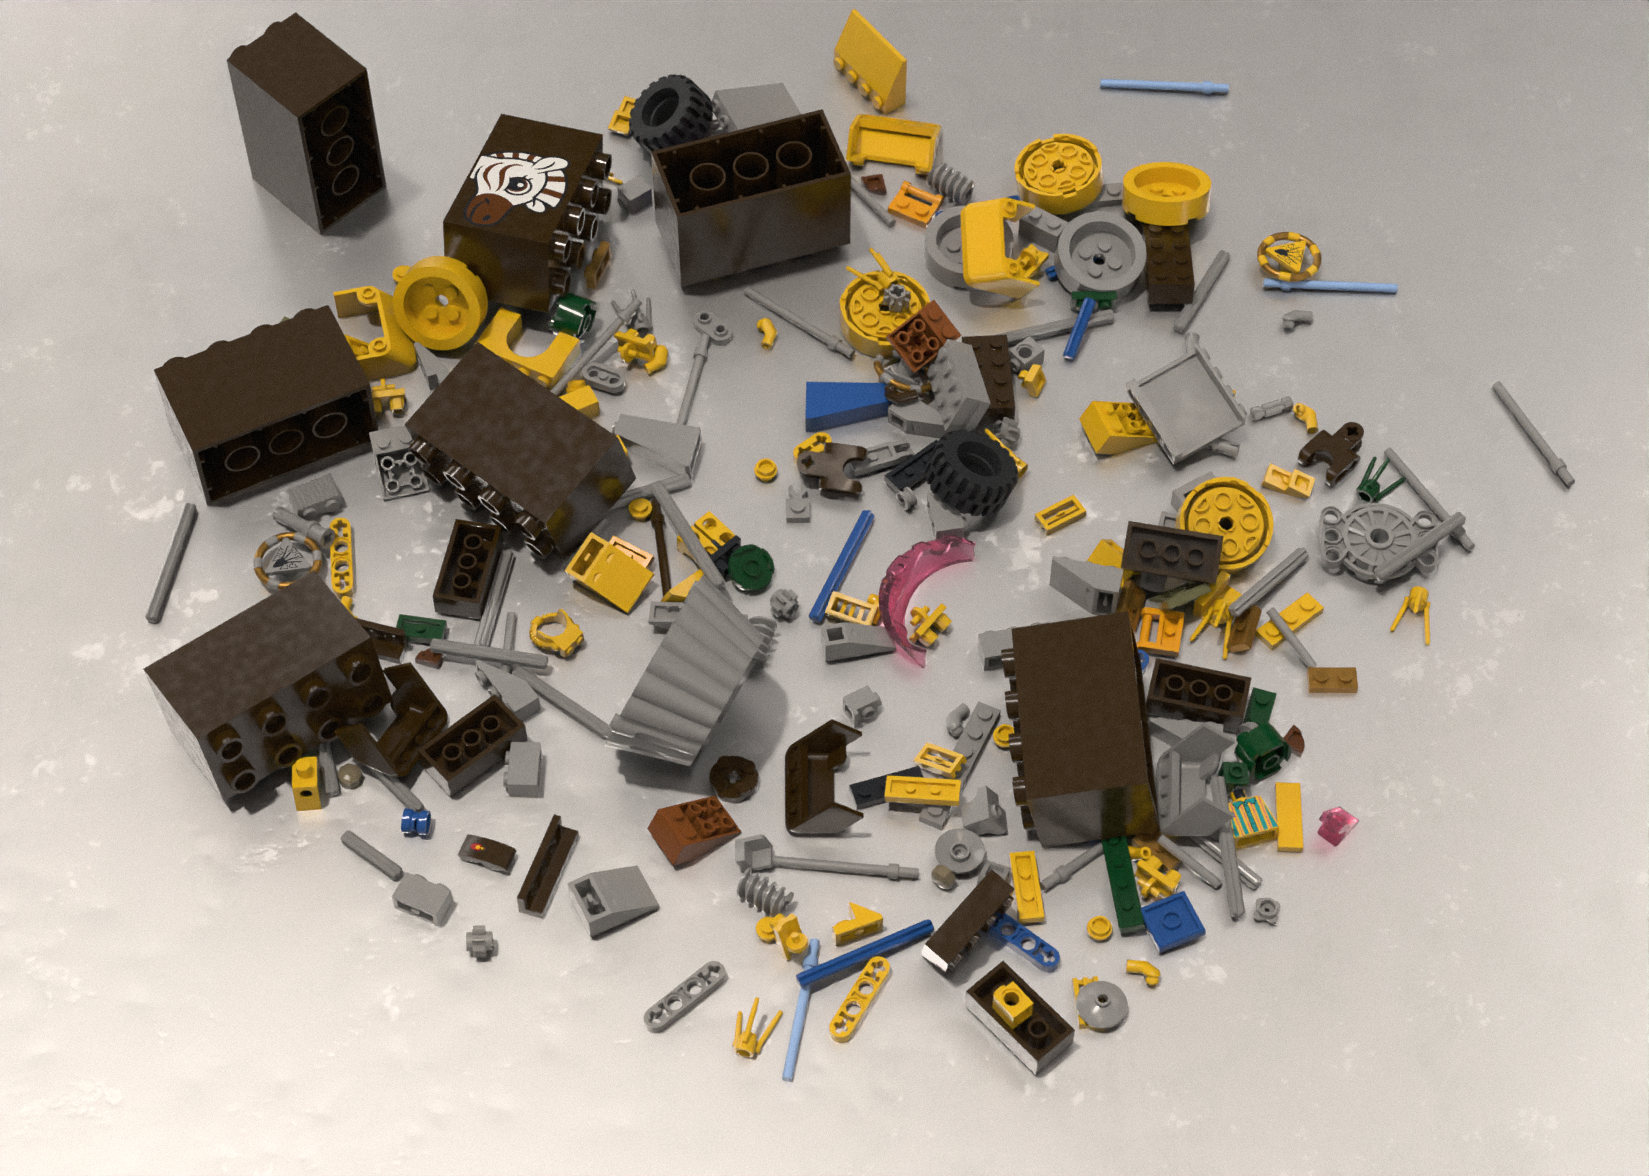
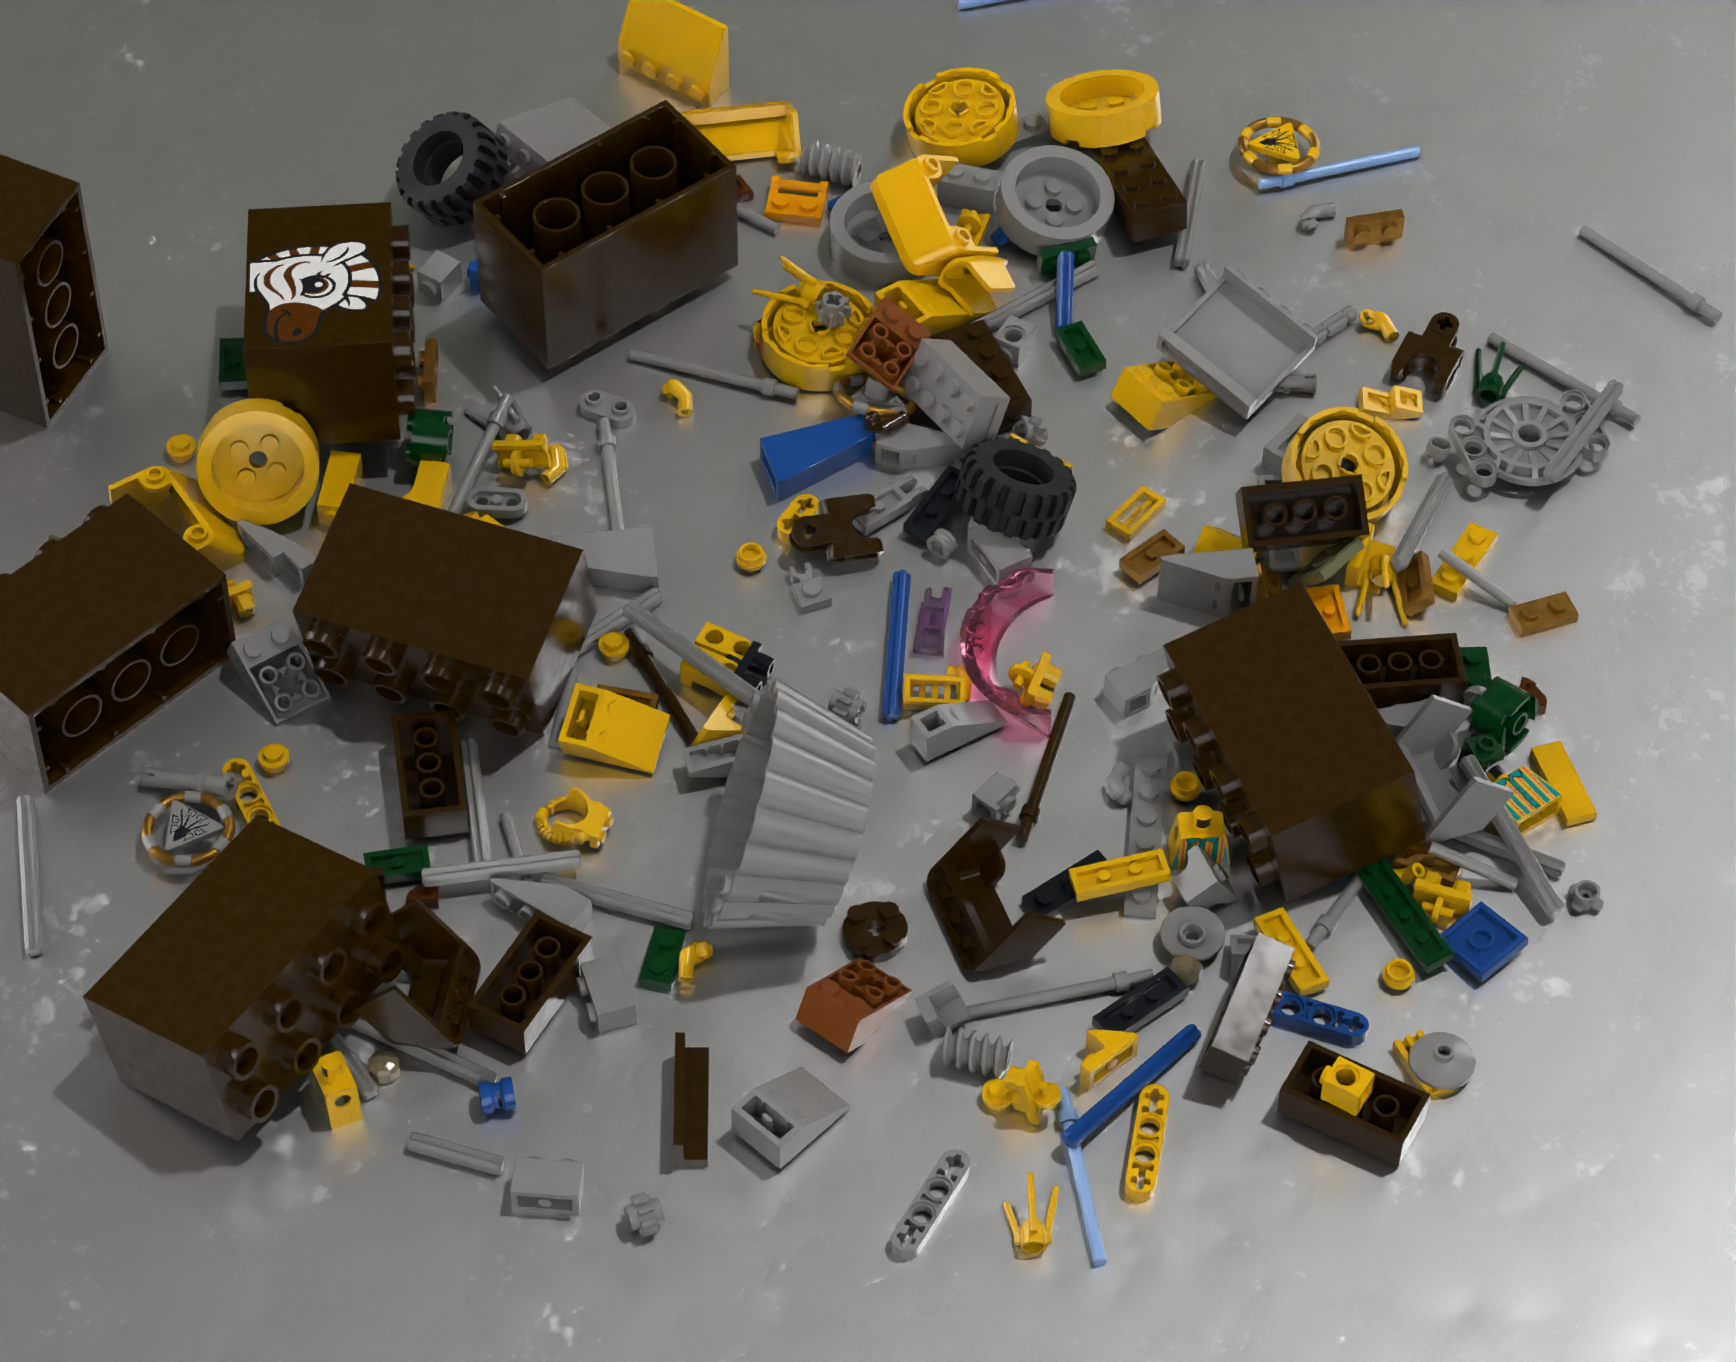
camera: 20 degrees left, 5 degrees down
light grey brick [287,473,343,521] -> none
dark brown slope [457,834,516,872] -> none
yellow slope [608,96,636,136] -> none
dark green tile [727,544,775,592] -> none
yellow tile [913,742,967,779] -> none
yellow tile [1018,364,1047,397] -> none
yellow arm [1126,960,1161,985] -> none
clear pink slope [1317,806,1360,846] -> none
yellow plant [1390,586,1431,645] -> none
none -> yellow plate [258,743,290,773]
none -> dark green plate [639,926,687,992]
none -> yellow arm [678,941,713,983]
none -> yellow slope [874,278,977,339]
none -> clear purple hinge [913,587,952,657]
none -> yellow piece [938,255,1015,317]
none -> dark brown bar [1015,692,1076,843]
none -> dark green plate [1055,320,1107,377]
none -> black plate [1092,967,1189,1032]
none -> pearl gold plate [1119,529,1185,584]
none -> yellow torso [1166,805,1231,869]
none -> pearl gold plate [1344,209,1405,245]
none -> light grey hinge [1426,437,1452,463]

